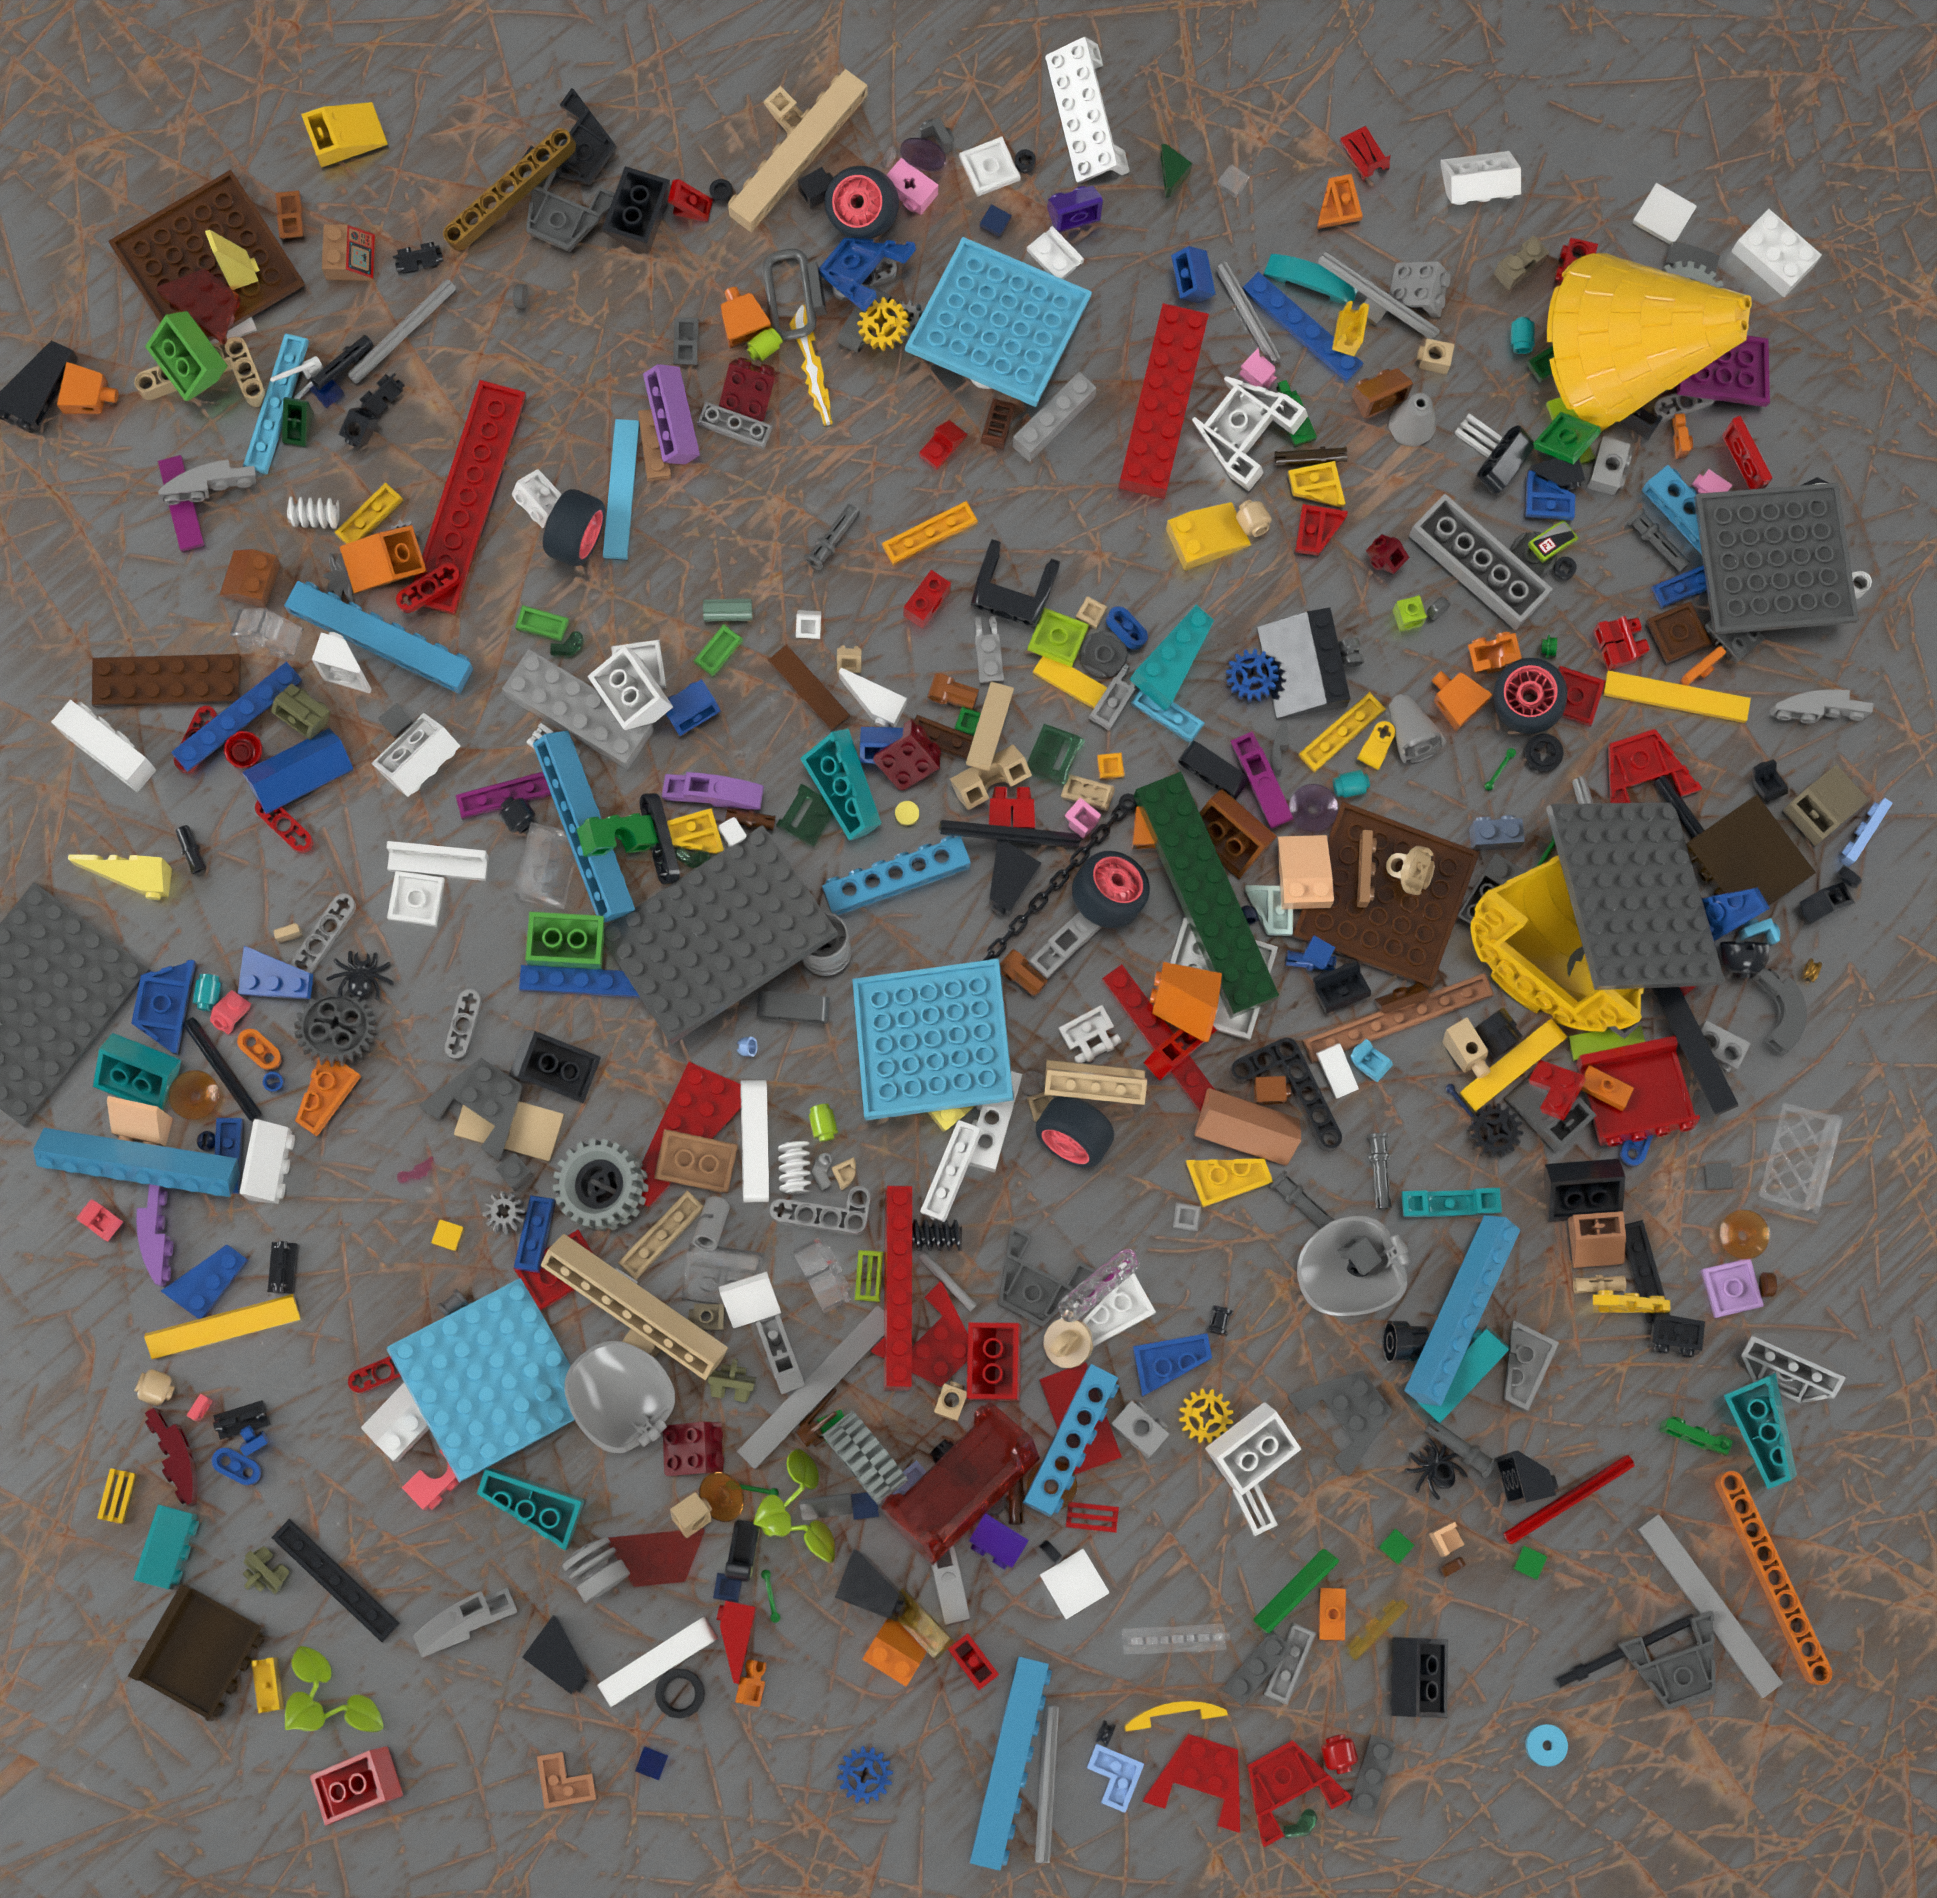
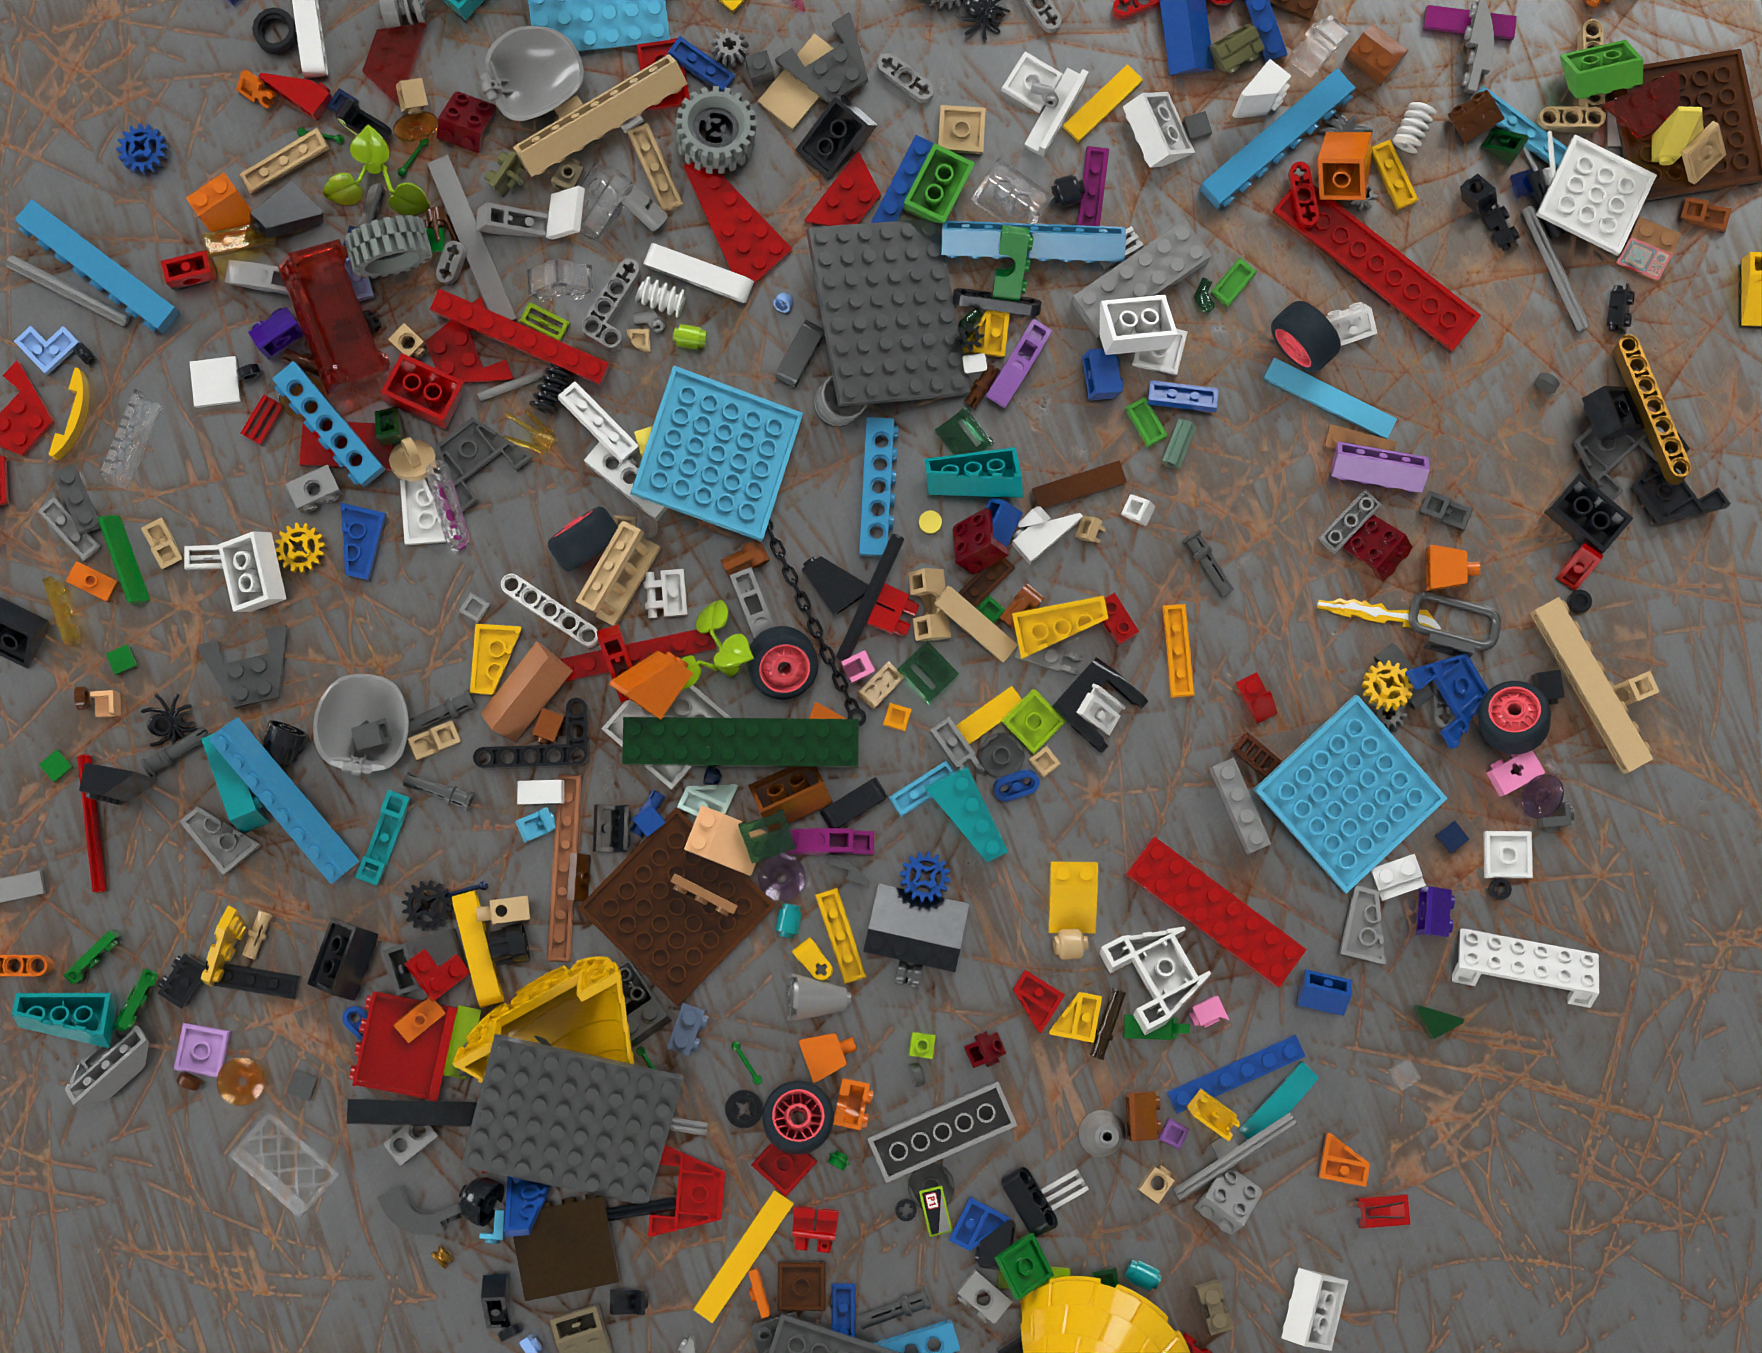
camera: 115 degrees right, 5 degrees up
medium nougat tile [654,1129,738,1194] -> none
lime brick [747,327,783,362] -> none
black bush [1205,1305,1234,1336] -> none
light grey axle [1216,261,1281,365] -> none
tan tile [1386,846,1435,895] -> none
nougat slope [1568,1211,1626,1268] -> none
none -> green hinge [113,968,158,1032]
none -> tan slope [141,517,183,569]
none -> tan tile [239,128,330,195]
none -> dark green slope [375,406,405,446]
none -> tan slope [407,720,461,761]
none -> light grey beam [436,241,467,284]
none -> white beam [501,574,599,648]
none -> clear yellow plant [503,410,556,453]
none -> lime plant [682,599,754,690]
none -> clear green plate [738,809,797,864]
none -> red wing [805,152,881,226]
none -> tan plate [938,105,986,154]
none -> black gear [955,323,984,353]
none -> yellow wing [1012,595,1109,659]
none -> white slope [1018,506,1051,528]
none -> light grey arm [1030,82,1059,108]
none -> yellow tile [1063,64,1143,143]
none -> white plate [1076,684,1126,736]
none -> plate [1148,380,1219,413]
none -> medium lavender tile [1158,1118,1190,1150]
none -> light grey wing [1339,885,1386,965]
none -> reddish brown bracket [1448,90,1505,143]
none -> white plate [1536,134,1657,256]
none -> black slope [1581,386,1644,440]
none -> tan tile [1681,121,1726,185]

